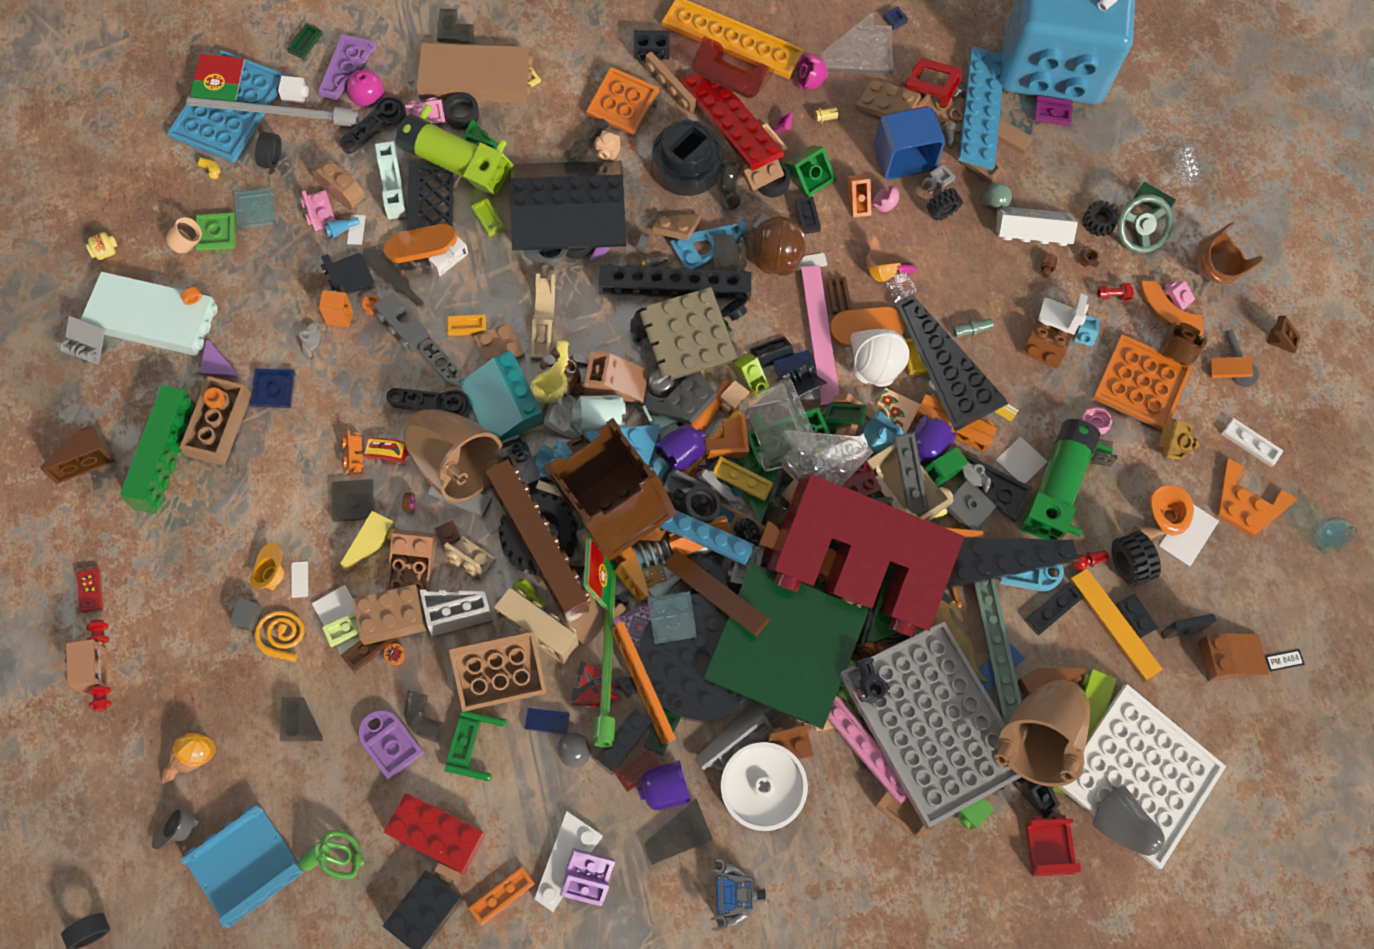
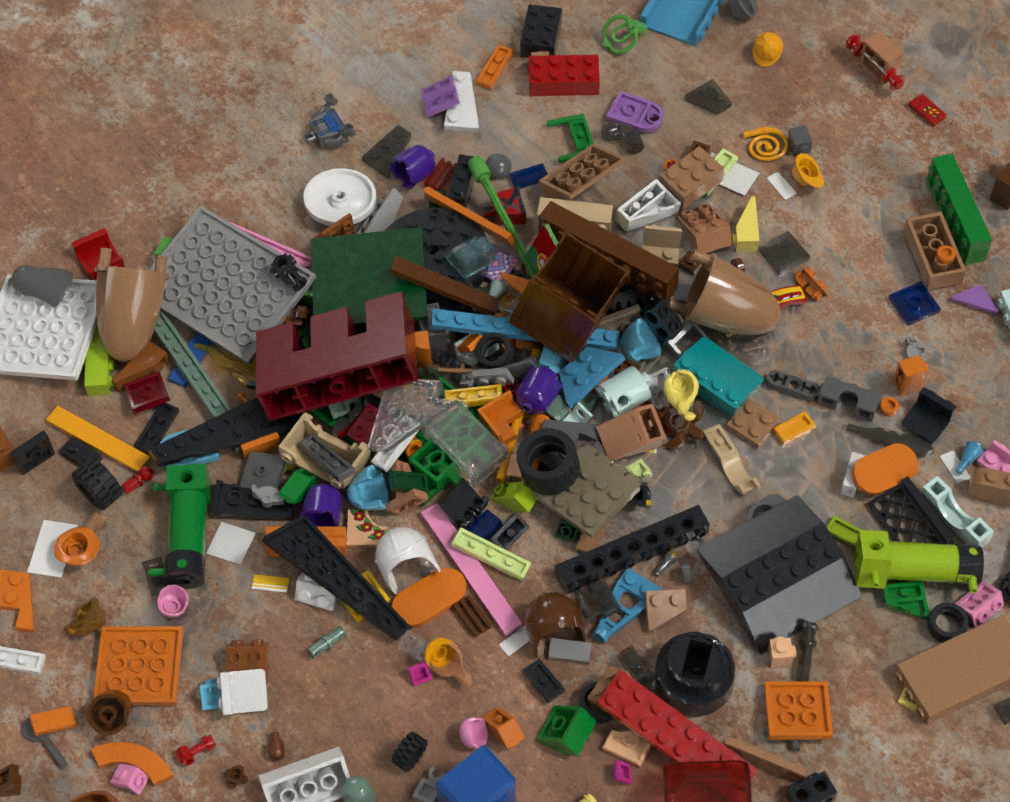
camera: 160 degrees right, 10 degrees down
black beam [386,388,470,417] -> none
black piece [720,296,748,321] -> none
none -> dark red plate [124,371,170,414]
none -> yellowish green tile [451,527,532,581]
none -> black tyre [516,428,580,495]
none -> yellowish green tile [625,458,652,478]

